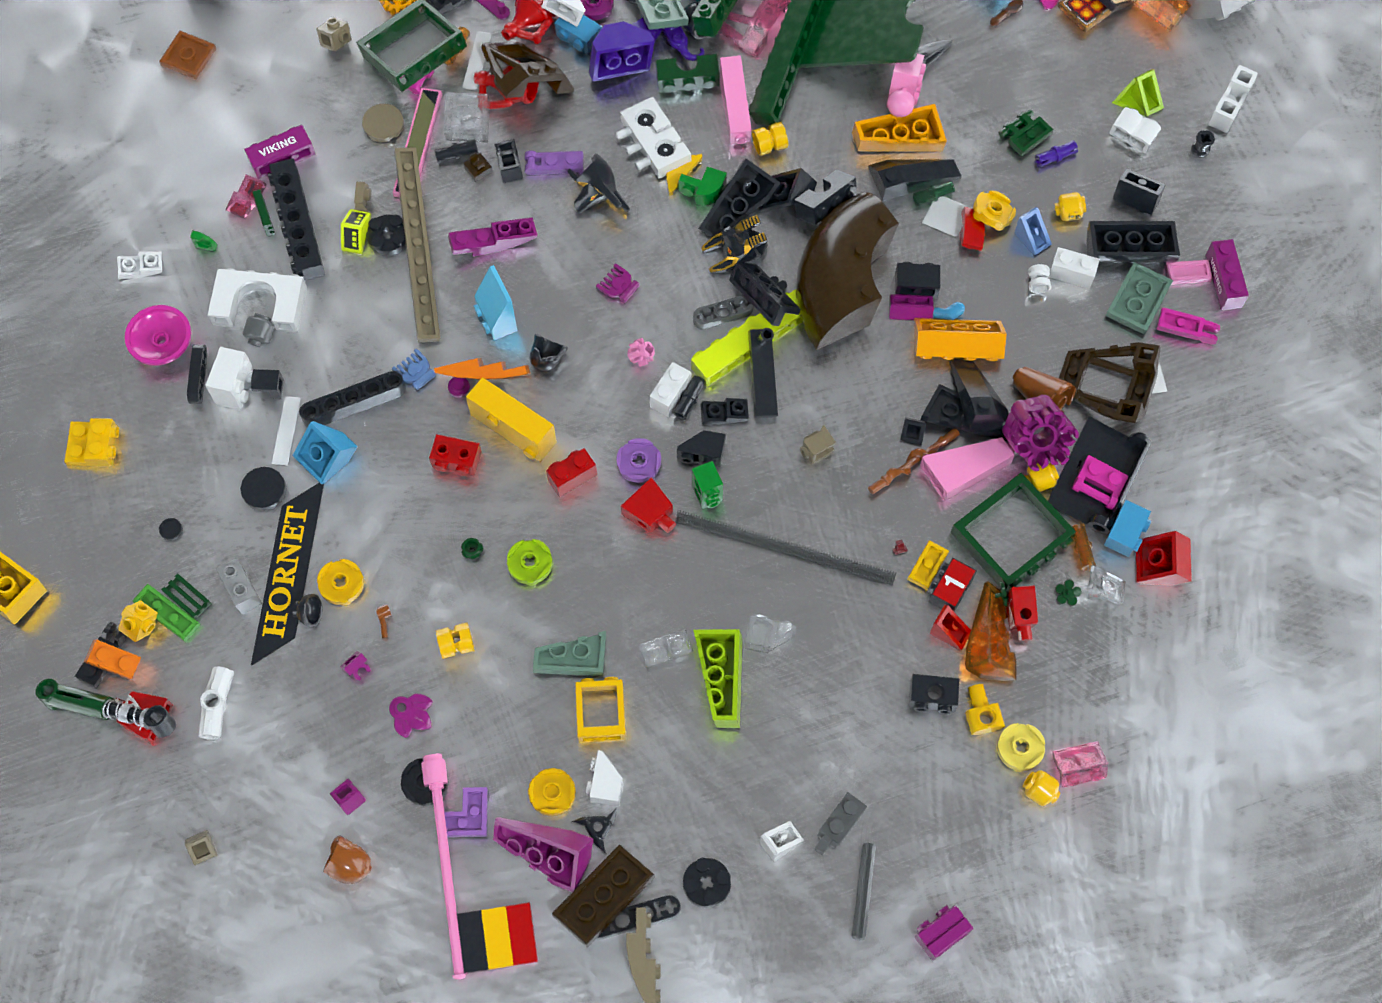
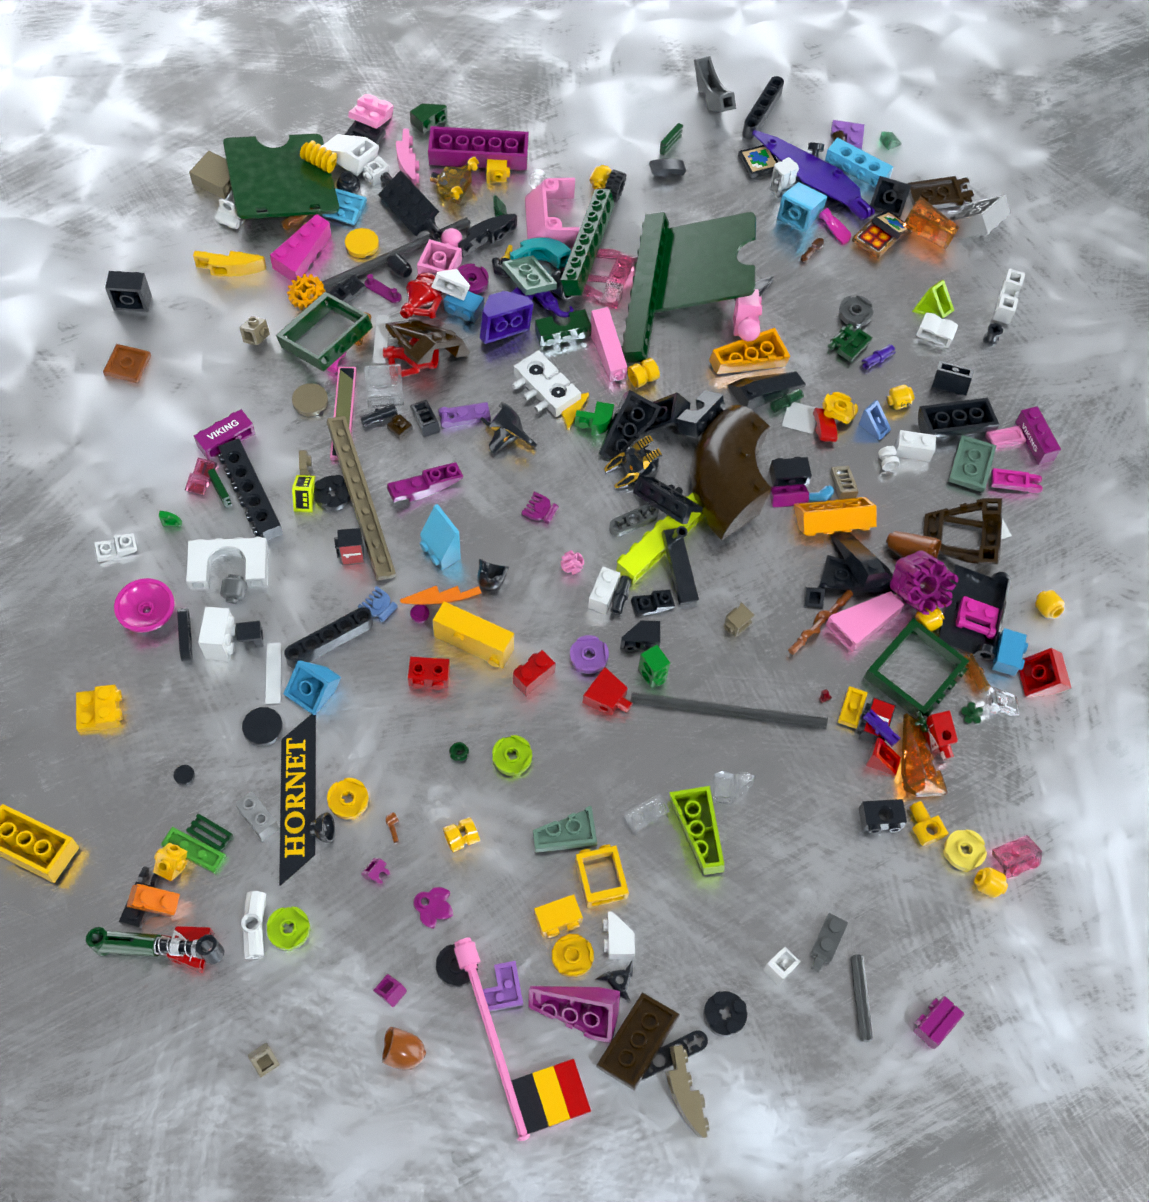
camera: 15 degrees left, 5 degrees down
none -> lime plate [267,906,311,951]
none -> brick [334,528,365,565]
none -> yellow brick [534,894,583,938]
none -> dark tan slope [831,465,858,499]
none -> dark grey plate [838,295,874,329]
none -> dark purple pin [863,709,901,747]
none -> yellow head [1035,590,1064,618]

